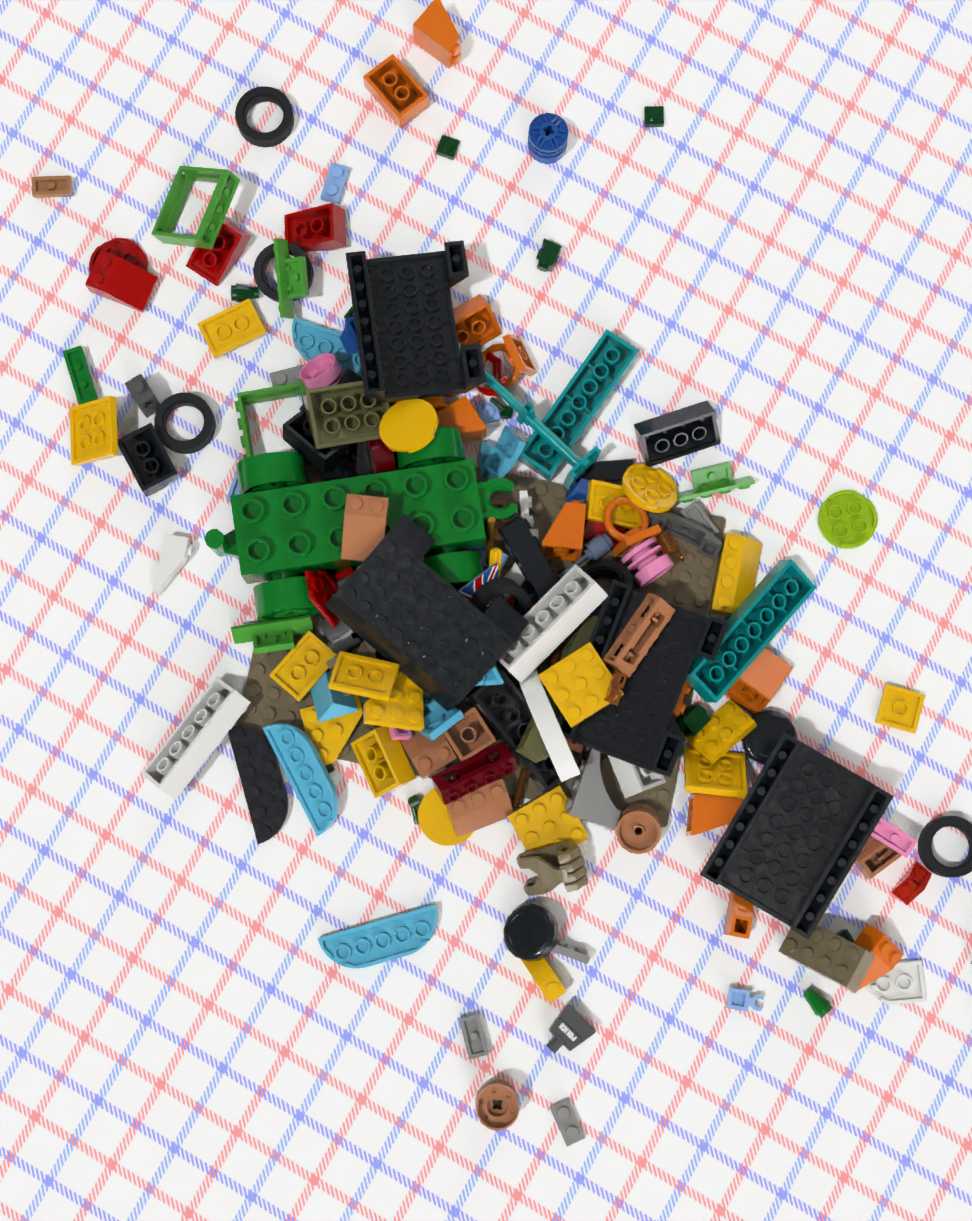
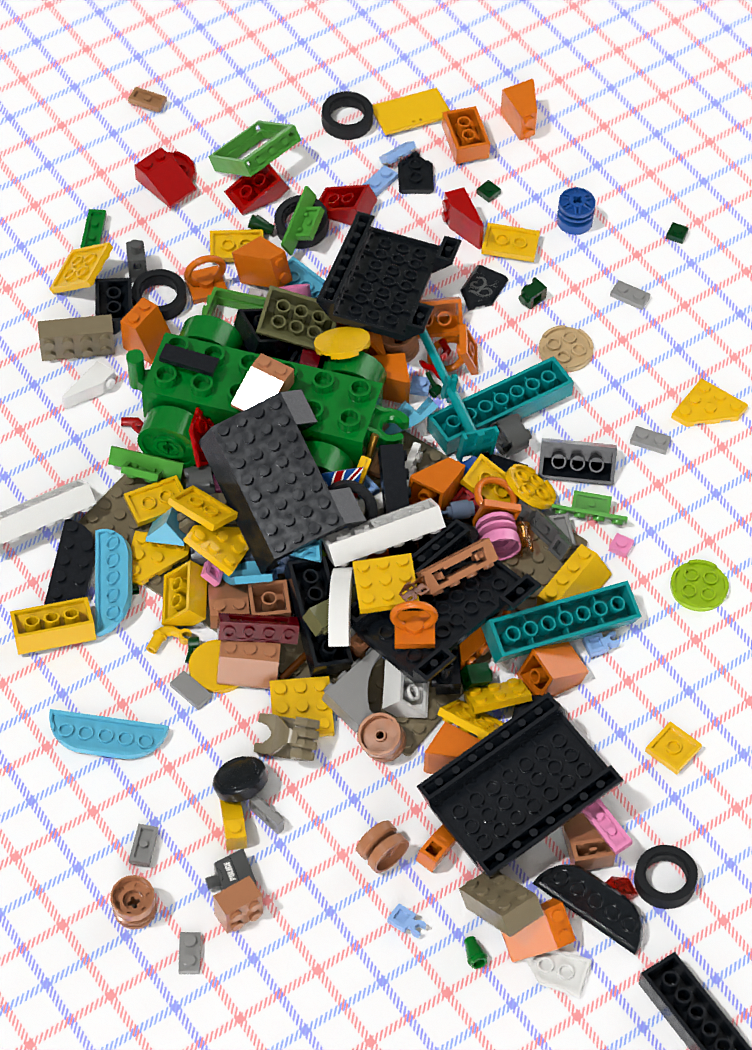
camera: 25 degrees right, 25 degrees down
none -> yellow slope [10,597,96,655]
none -> dark tan brick [37,314,115,361]
none -> orange slope [120,297,171,364]
none -> red arm [121,417,143,433]
none -> yellow piece [146,625,192,654]
none -> black tile [159,343,220,377]
none -> light grey tile [170,671,212,710]
none -> orange tile [183,255,227,304]
none -> nougat brick [213,876,263,934]
none -> orange slope [232,236,293,287]
none -> nougat wheel [356,820,409,873]
none -> yellow container [372,87,450,136]
none -> light blue plate [379,141,416,165]
none -> orange tile [390,601,438,649]
none -> black tile [398,151,434,194]
none -> red slope [441,187,484,249]
none -> black tile [460,265,509,311]
none -> yellow plate [481,222,540,262]
none -> dark grey brick [490,413,532,458]
none -> black plate [532,864,643,955]
none -> tan tile [538,325,594,372]
none -> light blue plate [582,631,620,657]
none -> bright pink plate [608,533,634,558]
none -> light grey plate [610,280,651,310]
none -> light grey plate [630,426,671,455]
none -> yellow plate [671,378,748,427]

